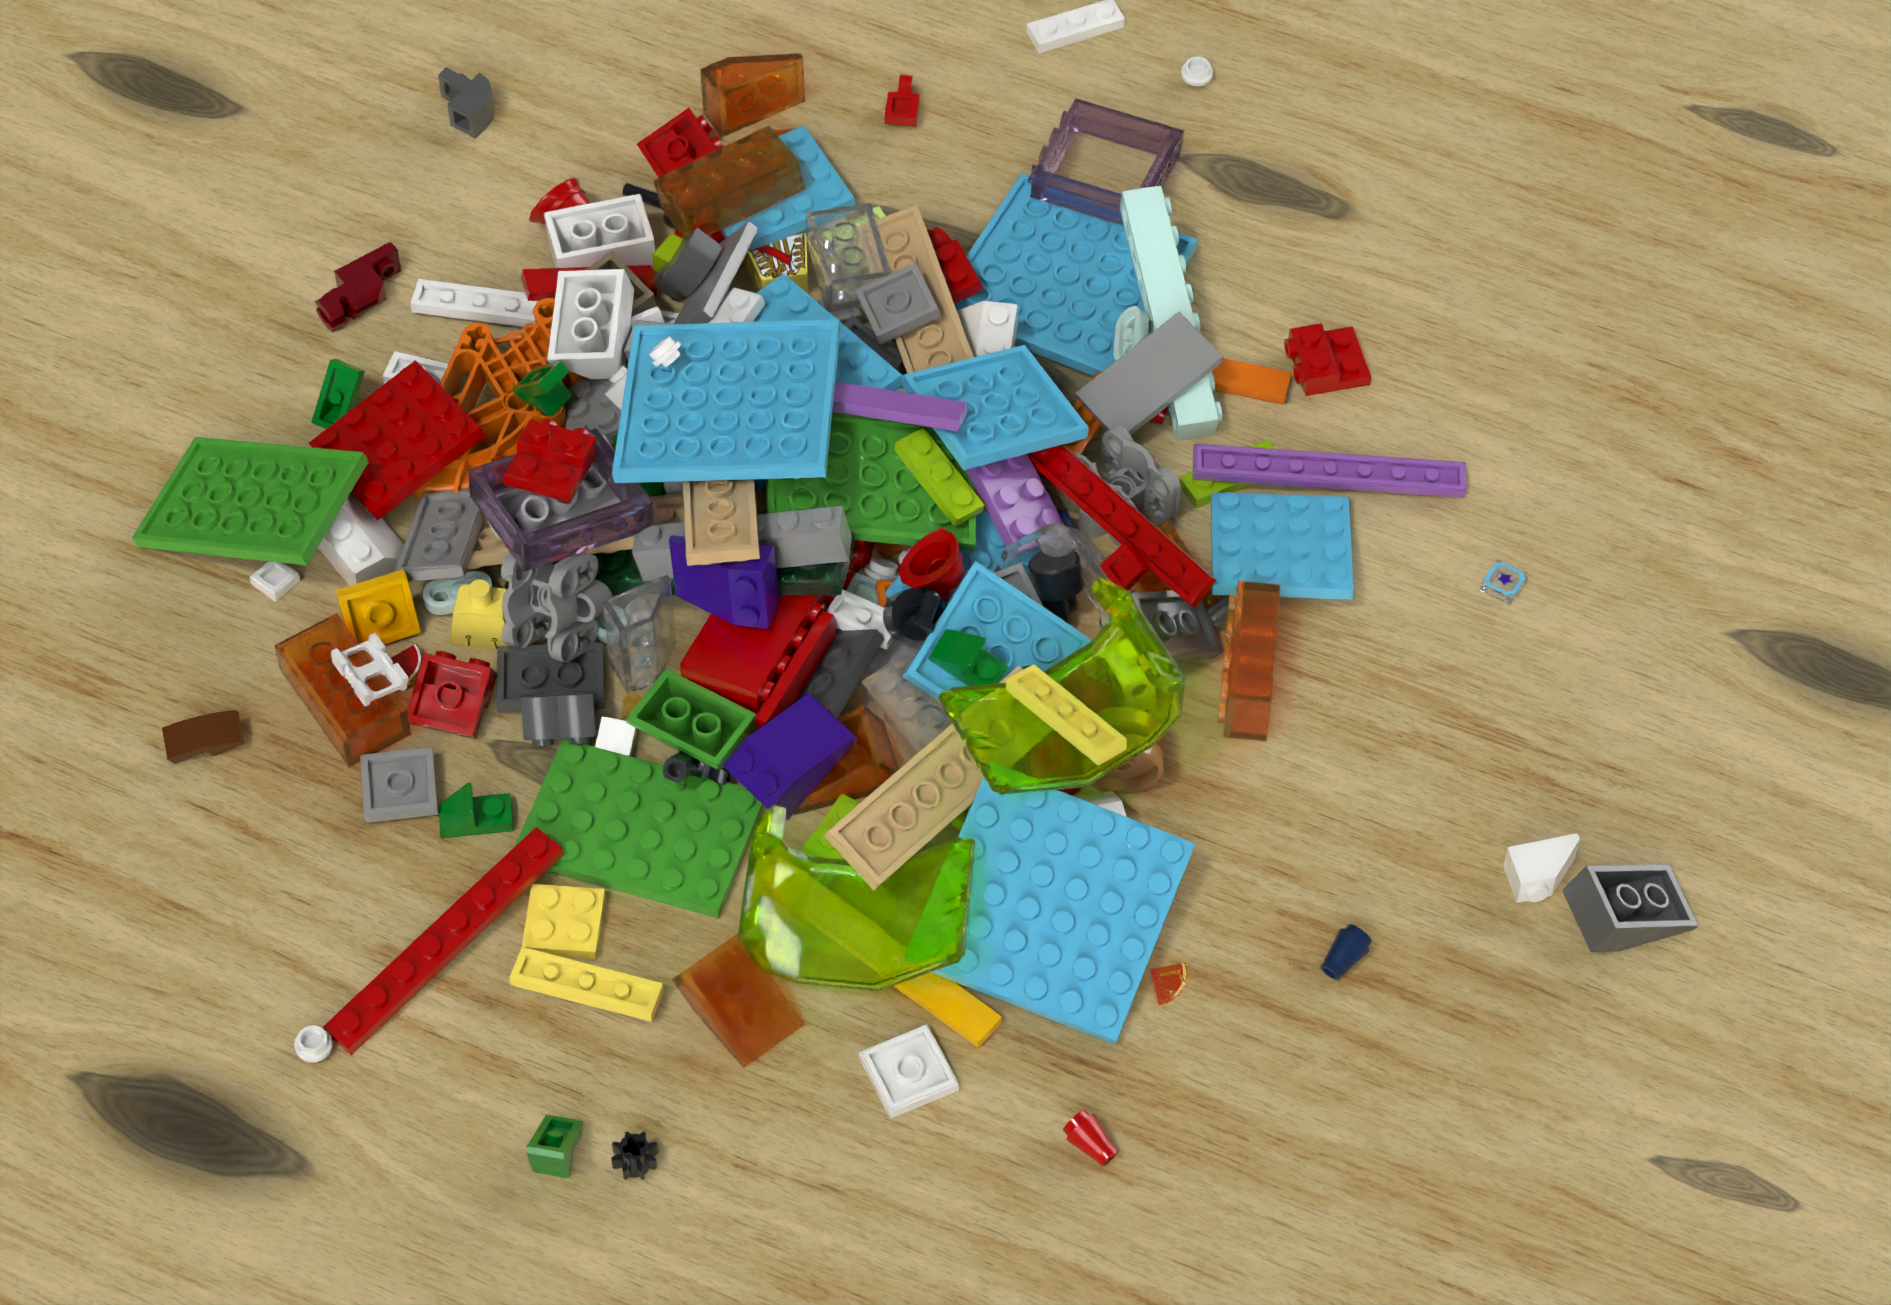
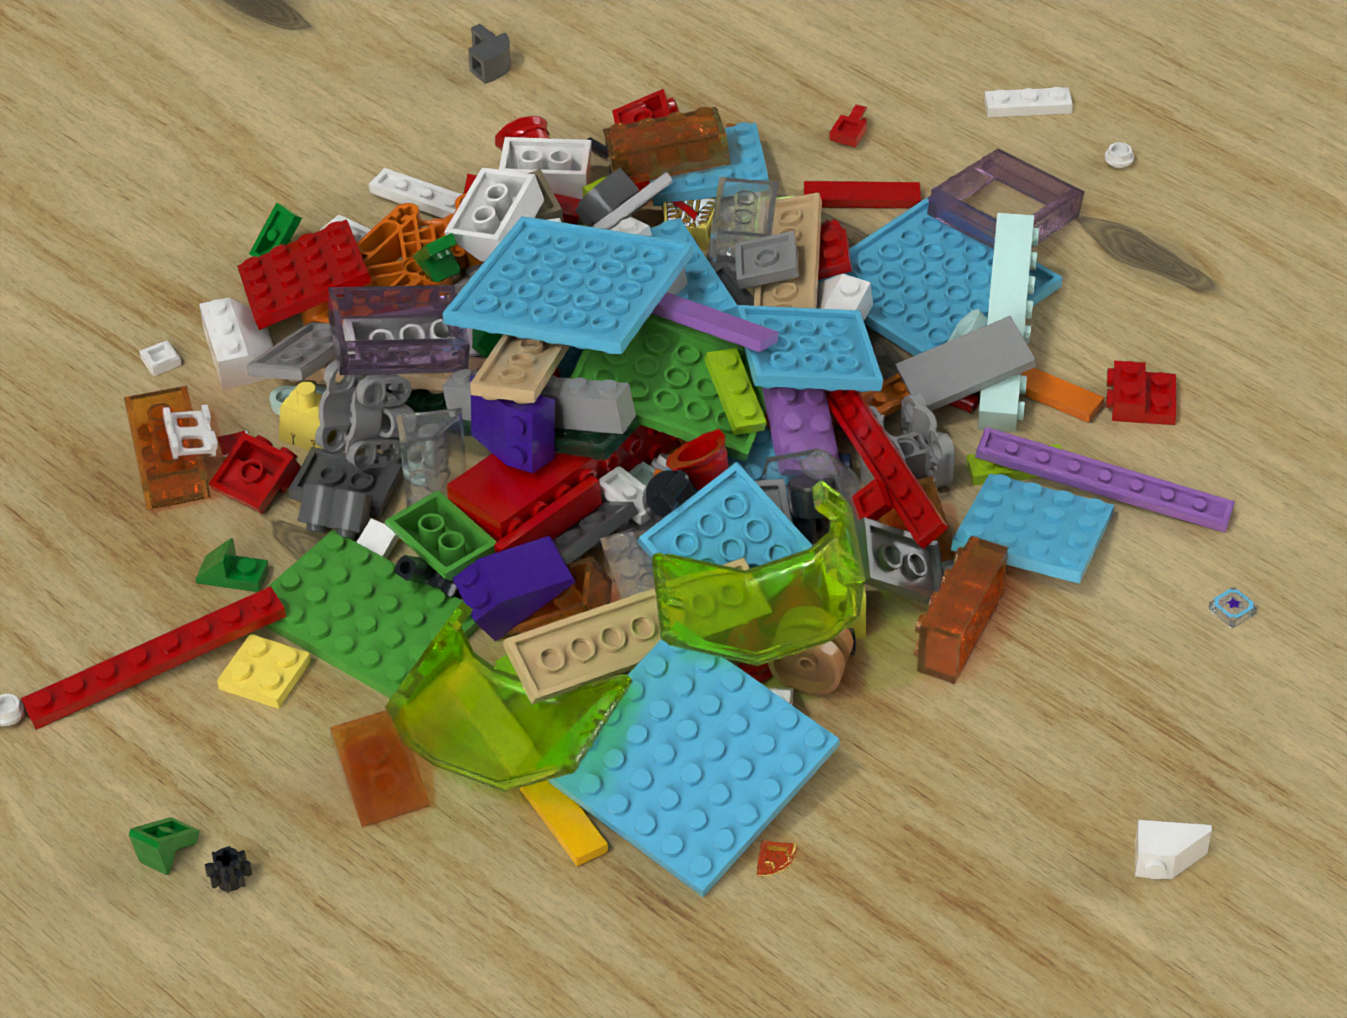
camera: 20 degrees right, 10 degrees down
bright green plate [132,437,369,566] -> none
reddish brown slope [162,710,244,764] -> none
dark red plate [315,241,401,331] -> none
yellow plate [335,569,421,654] -> none
light grey plate [360,747,438,823] -> none
red plate [503,419,596,502] -> none
light yellow plate [509,947,664,1022] -> none
white plate [649,336,681,368] -> none
clear orange slope [700,53,805,137] -> none
white tile [859,1024,959,1119] -> none
green slope [928,629,1008,696] -> none
light yellow plate [1006,664,1127,766] -> none
red cone [1063,1109,1119,1167] -> none
dark blue cone [1320,924,1372,980] -> none
dark grey slope [1562,864,1698,952] -> none
none -> red tile [804,181,921,208]

